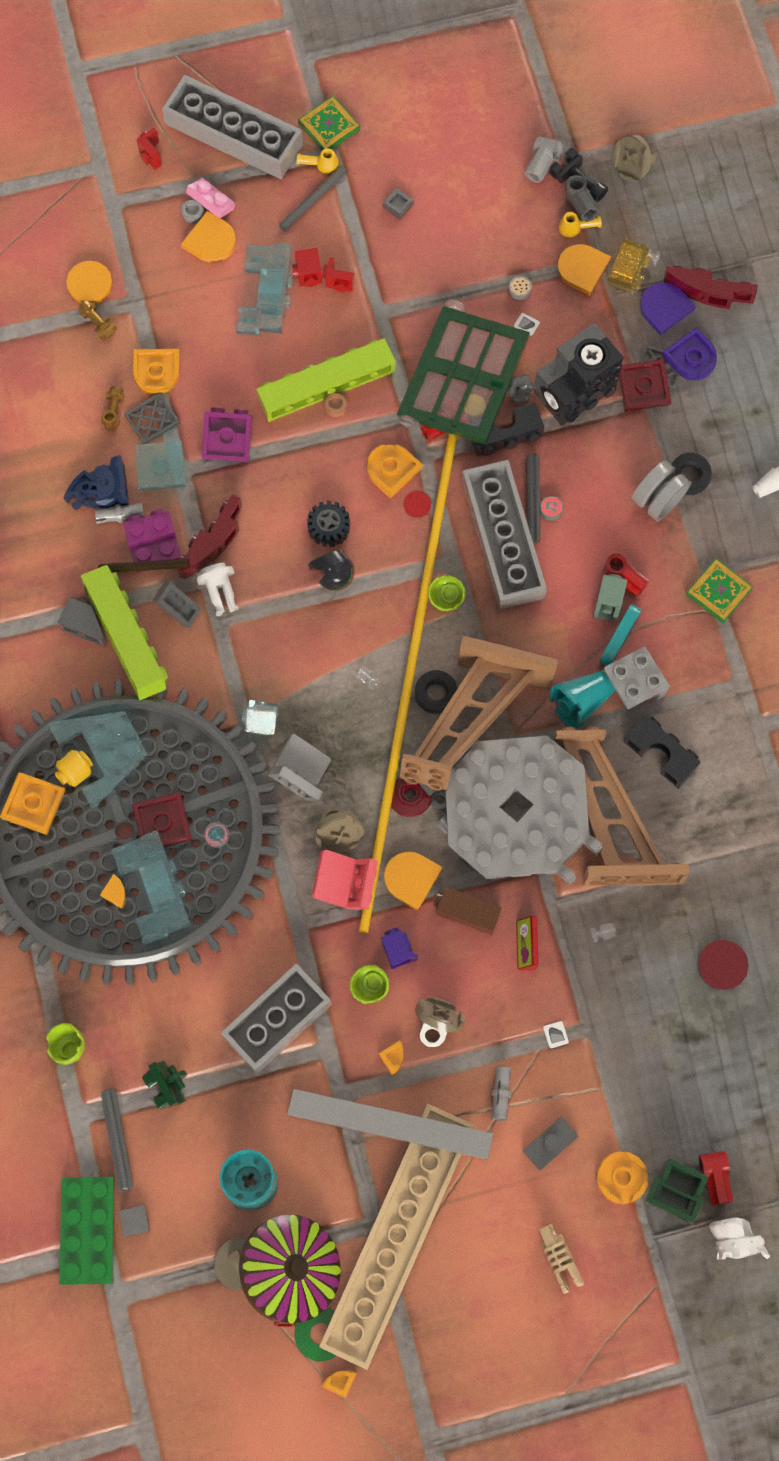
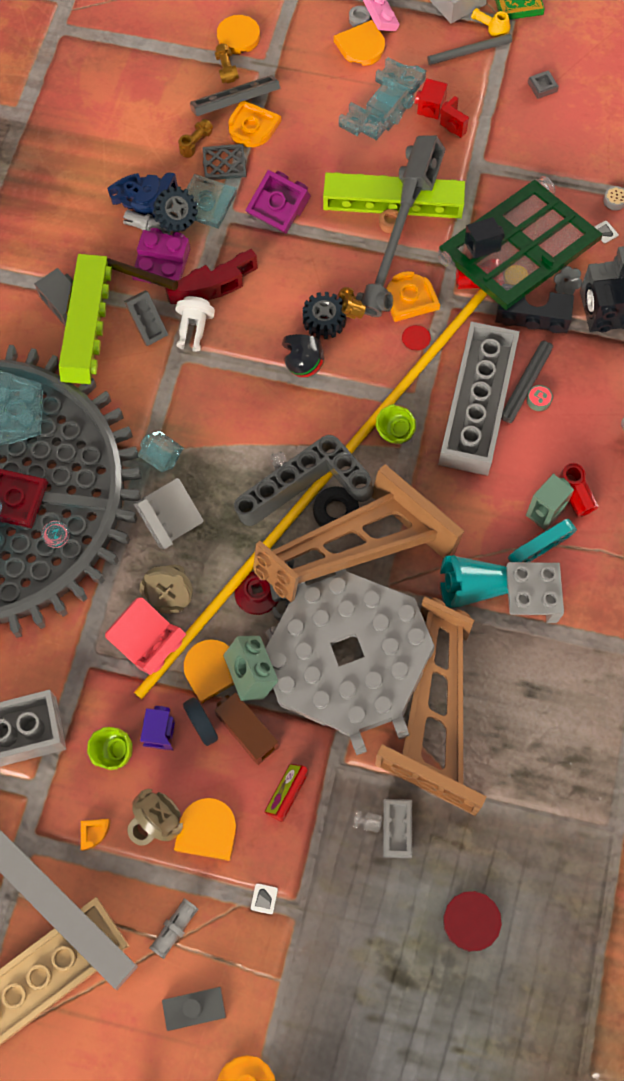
camera: 30 degrees right, 5 degrees down
black arch [623,715,701,789] -> none
none -> black wheel [153,186,198,232]
none -> light orange tile [174,798,236,861]
none -> black bush [183,697,218,746]
none -> dark grey tile [190,75,281,116]
none -> sand green brick [223,636,278,701]
none -> dark grey beam [234,435,374,526]
none -> pearl gold bar [338,287,366,319]
none -> dark grey bar [356,135,446,317]
none -> light grey plate [383,799,412,858]
none -> black brick [465,217,505,259]

